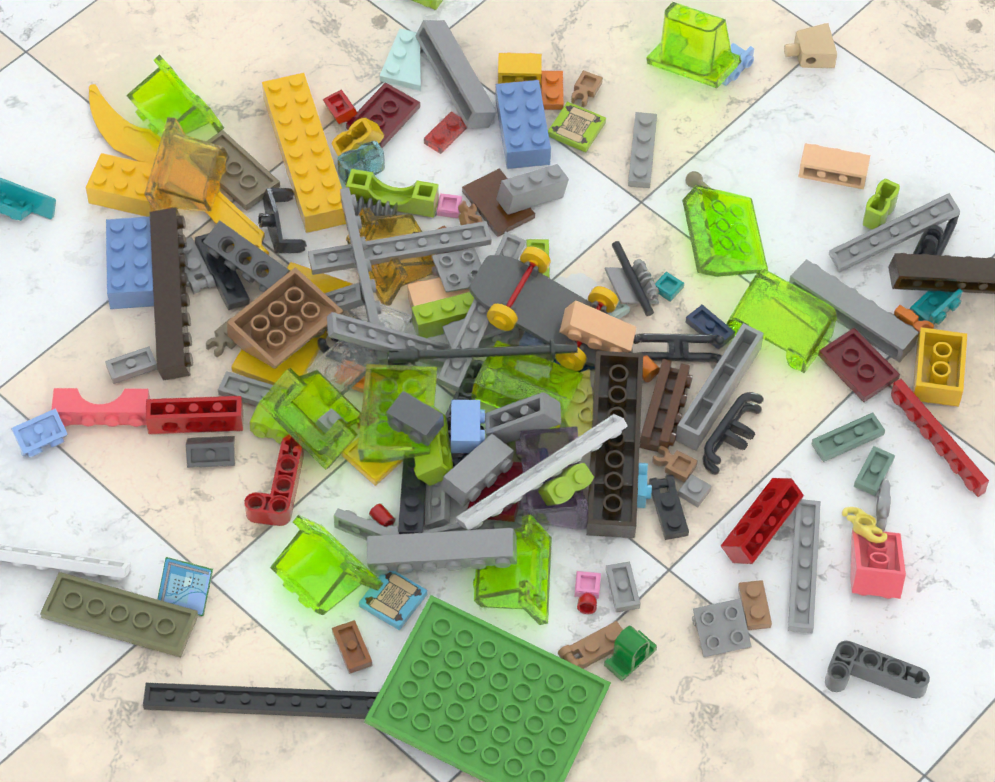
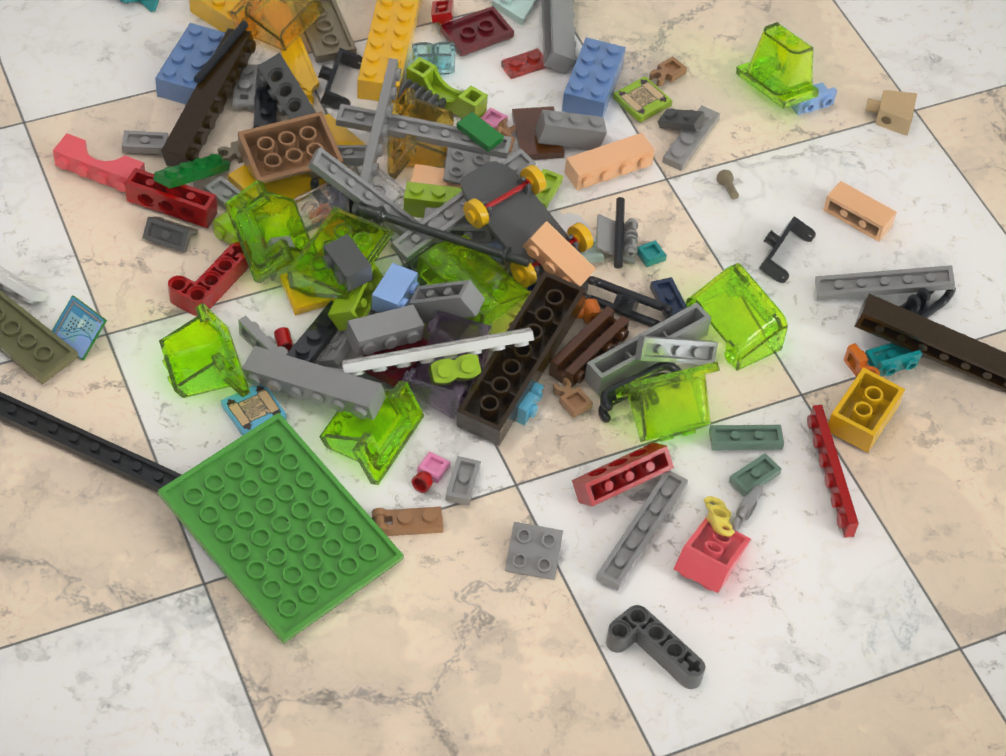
camera: 20 degrees right, 5 degrees down
light blue bracket [11,408,68,458] -> none
yellow brick [331,118,384,162] -> none
dark orange plate [332,620,373,674] -> none
yellow brick [498,52,542,88] -> none
orange plate [541,71,564,110] -> none
green pin [604,625,657,681] -> none
black plate [649,474,689,540] -> none
light grey plate [678,474,711,507] -> none
clear neon green slope [682,185,768,277] -> none
medium nougat plate [738,580,772,630] -> none
light grey brick [788,259,919,363] -> none
dark red plate [818,328,900,402] -> none
lime brick [863,178,900,230] -> none
none -> green plate [153,154,231,189]
none -> black bar [194,21,249,83]
none -> green tile [456,112,504,152]
none -> light nougat brick [564,133,655,190]
none -> clear neon green windscreen [615,361,720,442]
none -> light grey plate [635,335,718,365]
none -> dark grey plate [657,108,706,131]
none -> black piece [759,216,816,283]

